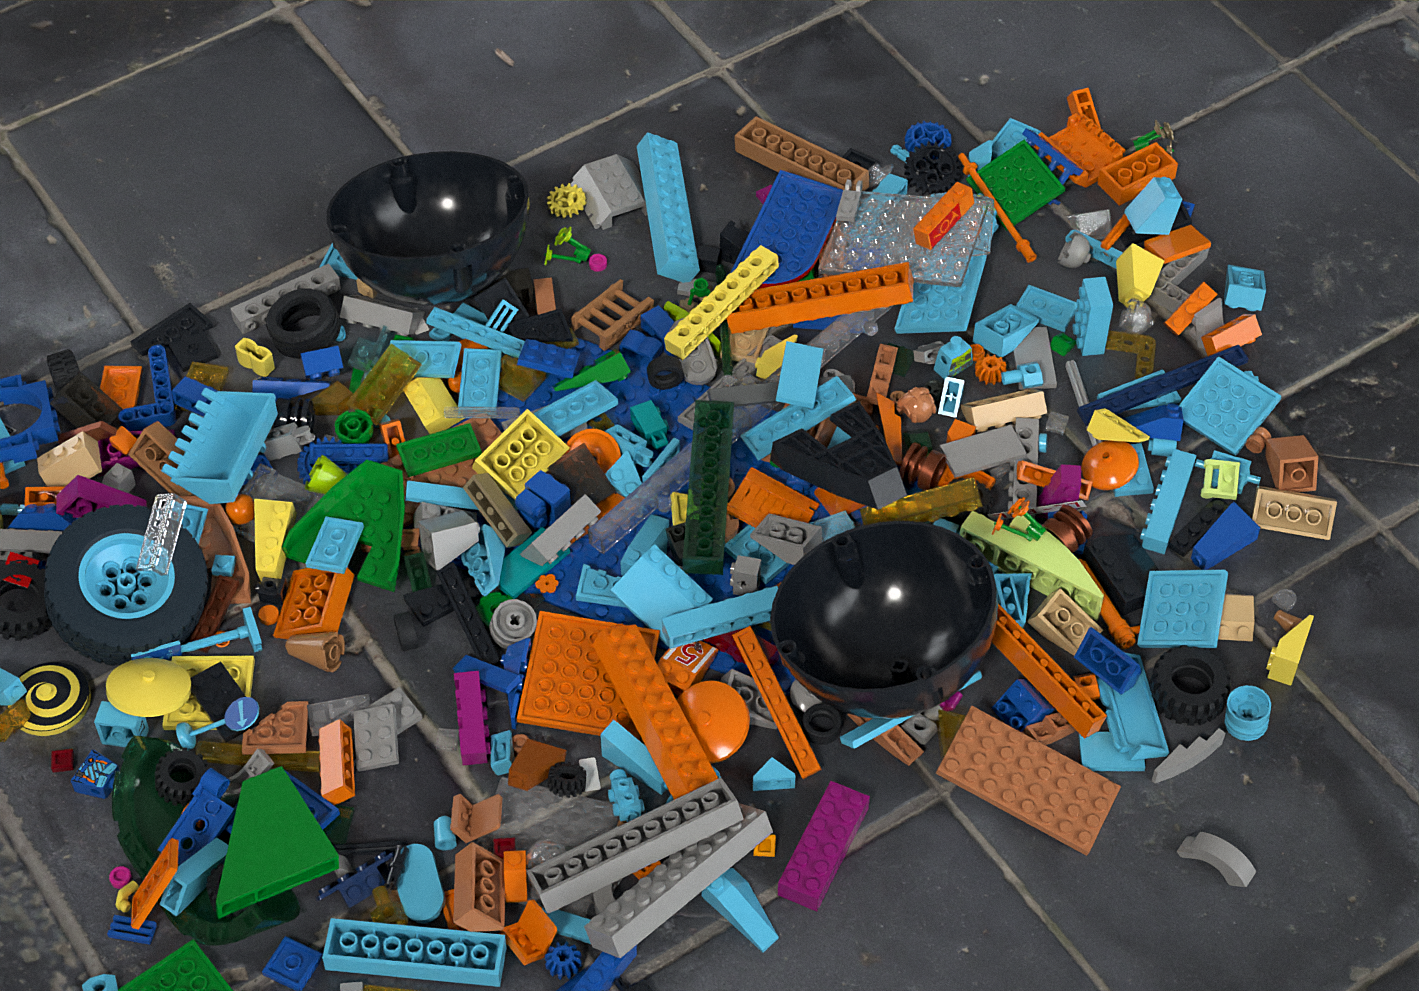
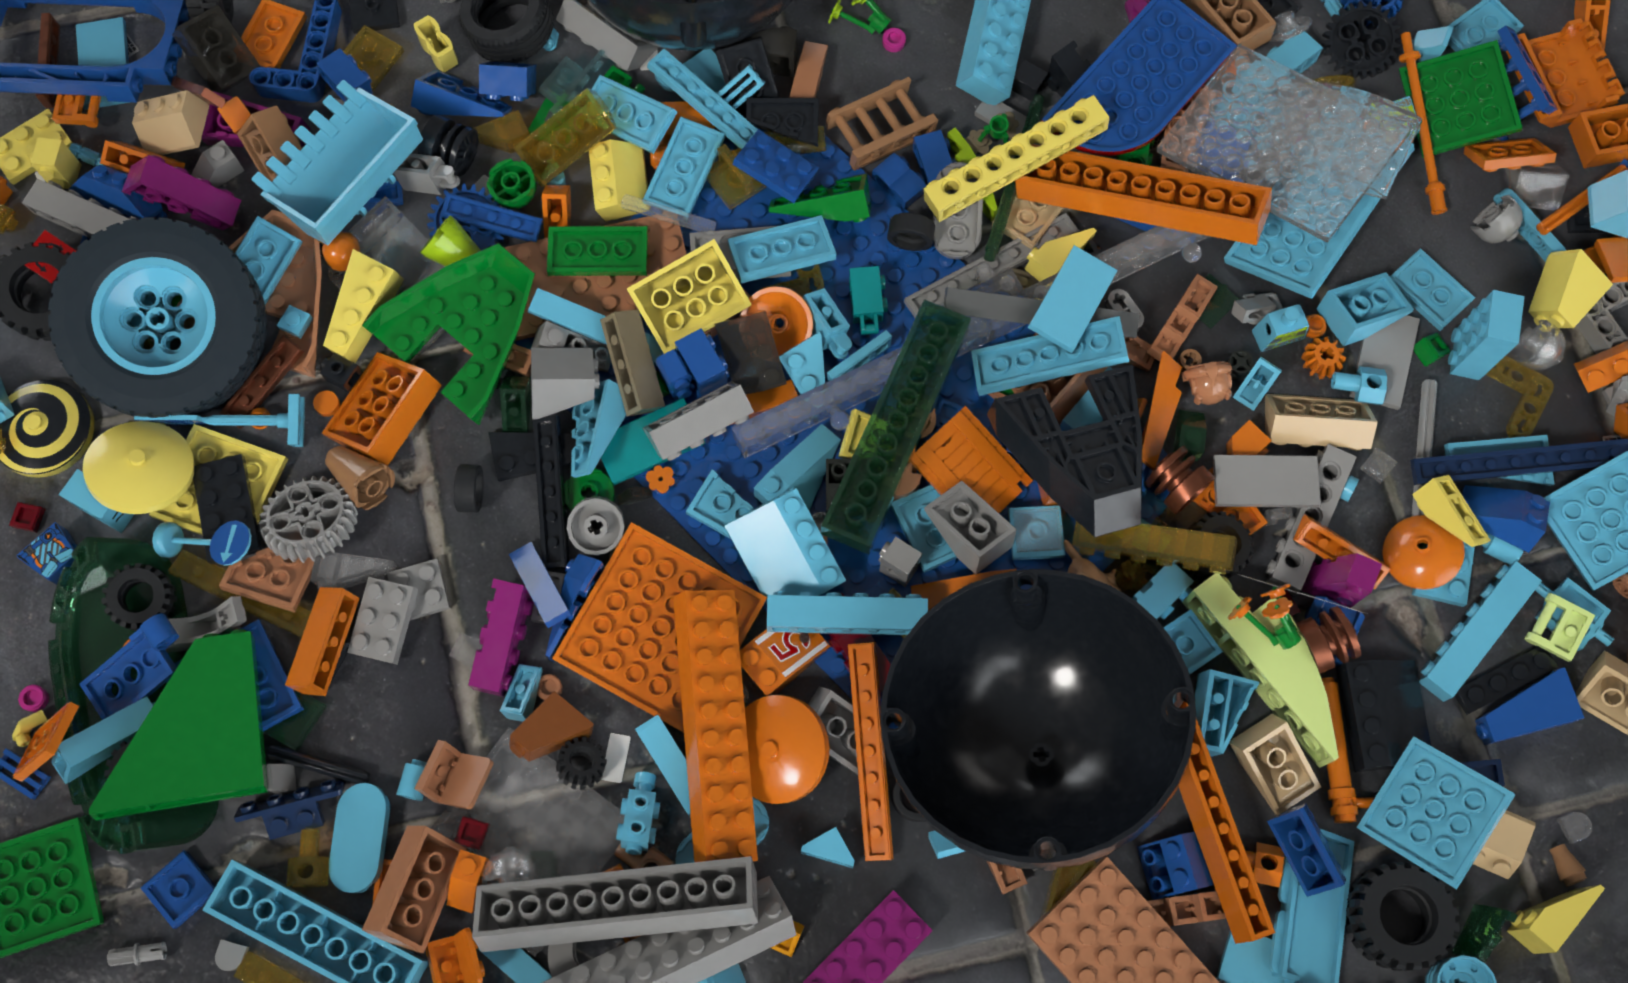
camera: 20 degrees right, 20 degrees up
clear fence [136,493,187,576] -> none
medium azure tile [305,517,364,574] -> none
black pin [384,845,409,890] -> none
light grey hinge [836,179,863,222] -> none
orange brick [913,182,974,250] -> none
none -> light grey gear [259,476,358,563]
none -> clear green slope [1452,905,1518,963]
none -> orange plate [1464,138,1556,172]

